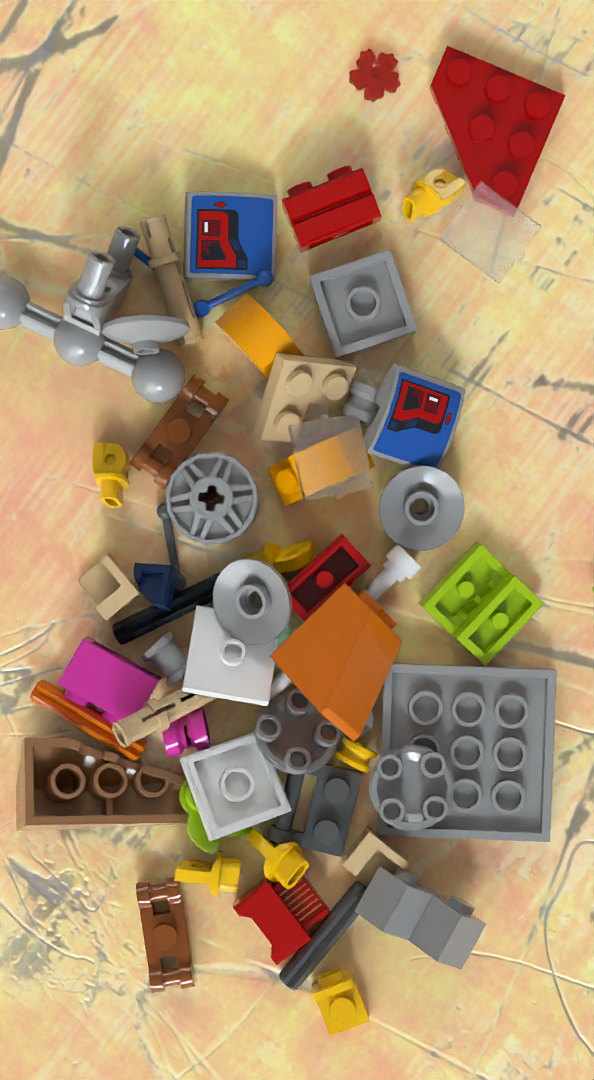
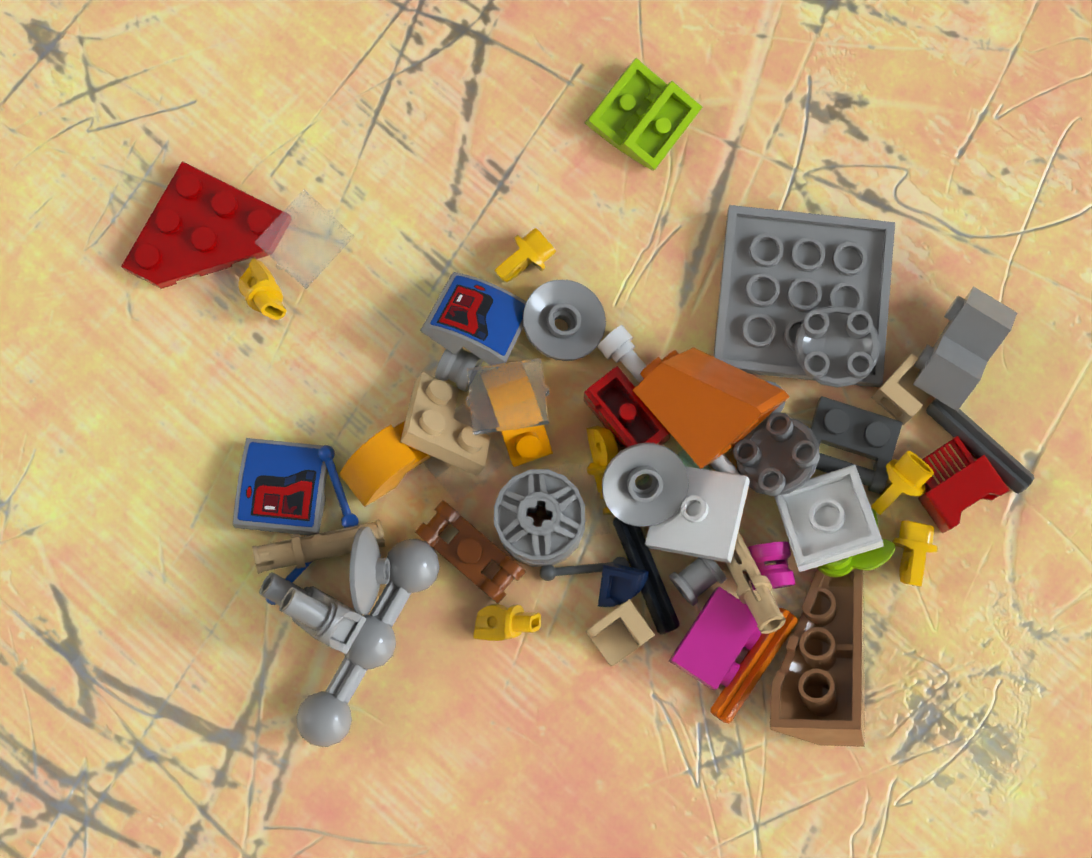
camera: 80 degrees left, 10 degrees down
dark orange plate [136,877,195,993] -> none
red brick [282,165,381,253] -> none
light grey plate [309,249,418,359] -> none
yellow bracket [312,968,370,1036] -> none
yellow bush [335,736,378,773] -> none
clear red plant [349,49,401,103] -> none
lime slope [418,541,544,666] -> none
none -> yellow piece [494,228,556,282]

